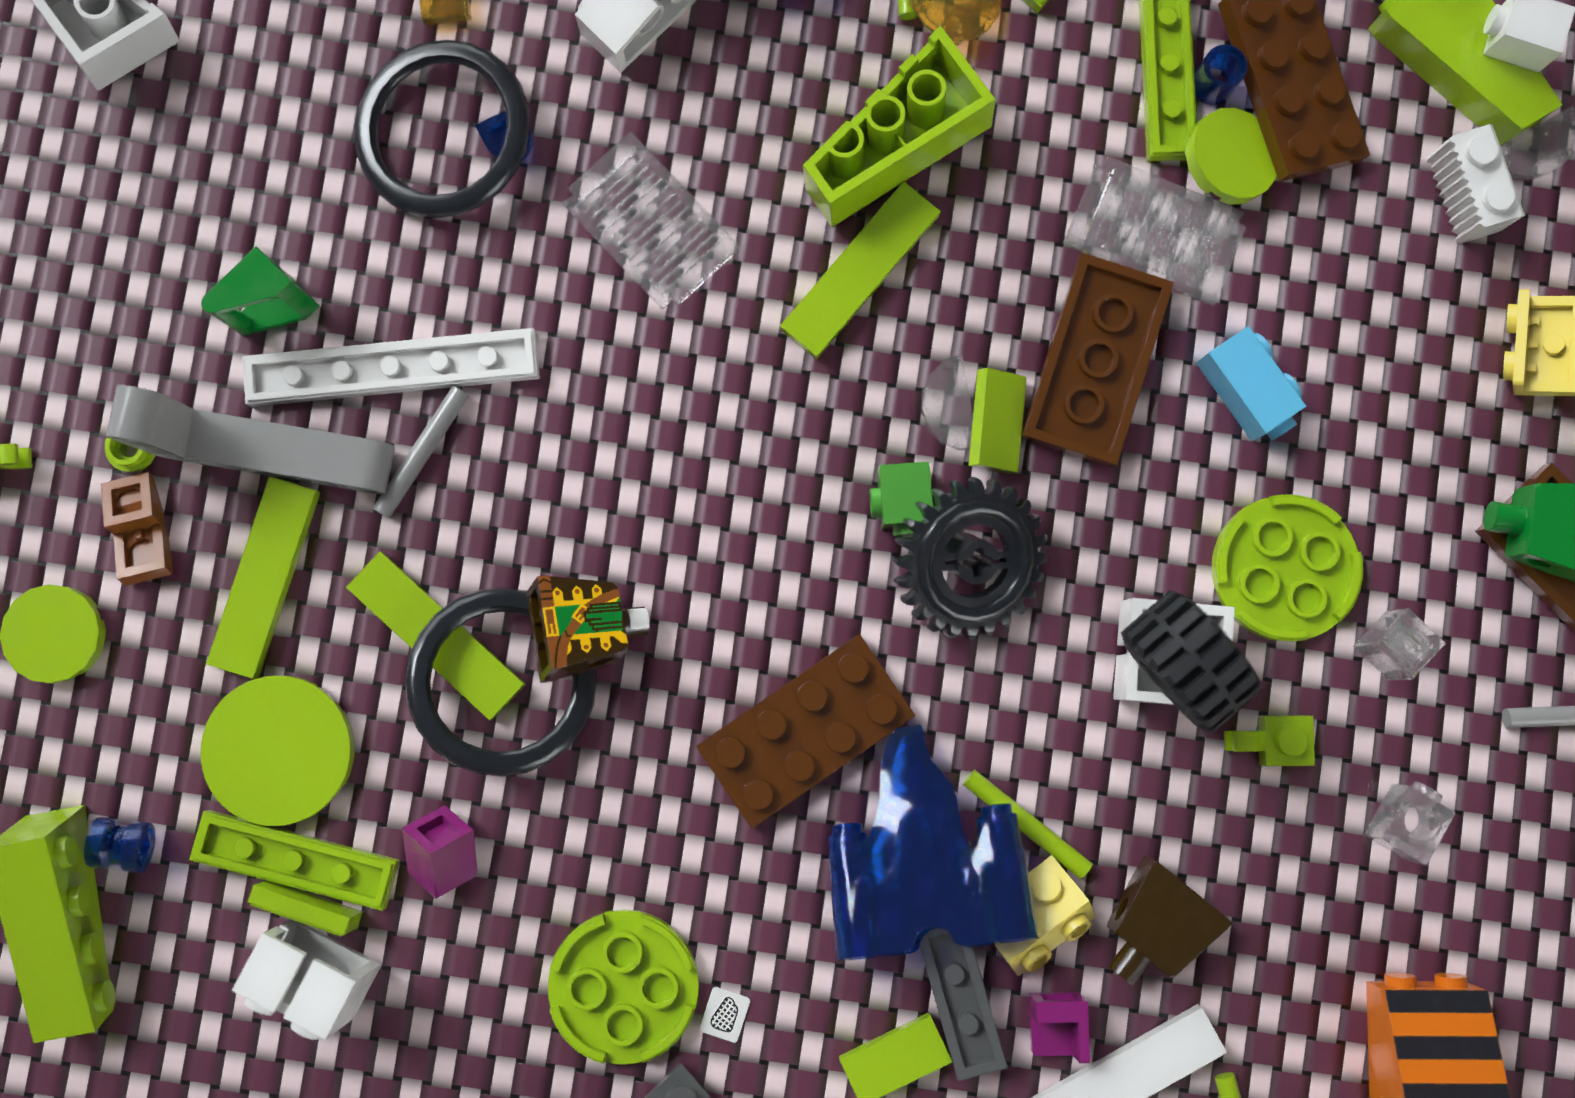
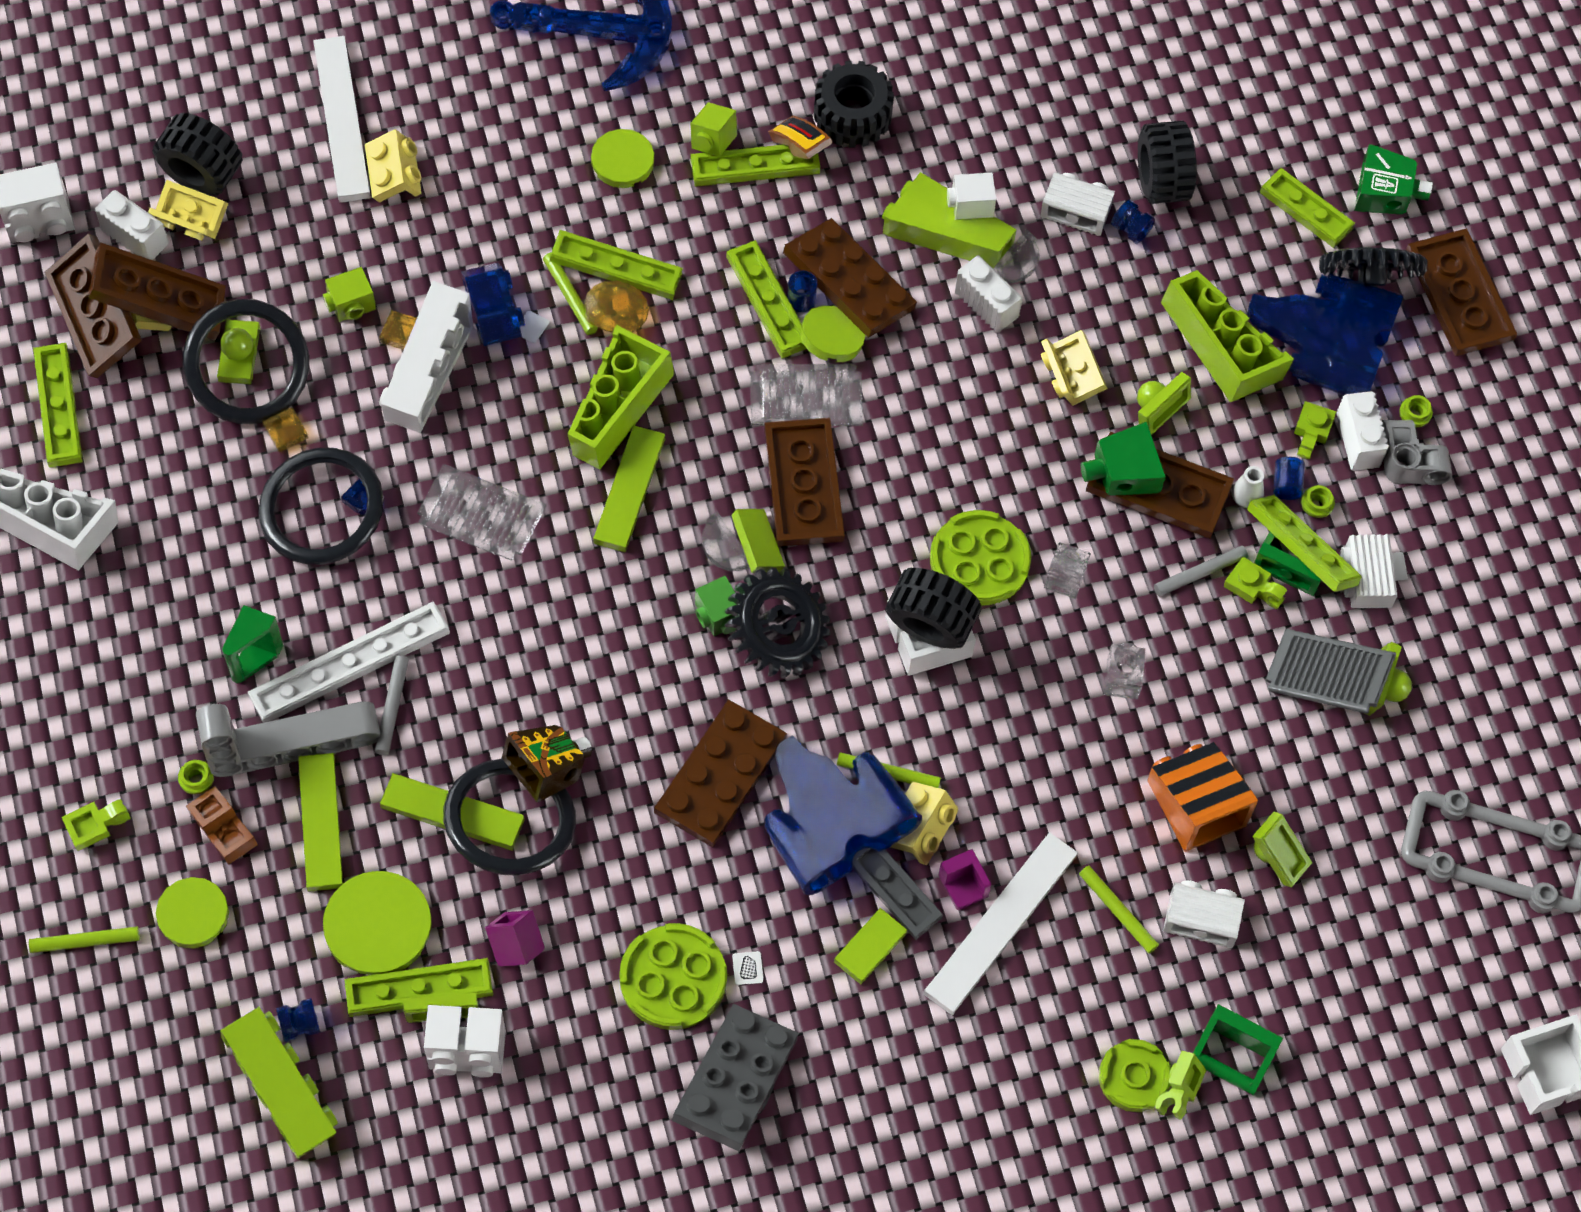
camera: 25 degrees left, 20 degrees down
dark brown torso [1107,856,1233,986] -> none
medium azure brick [1196,326,1306,442] -> none
lime plate [1224,715,1315,766] -> none

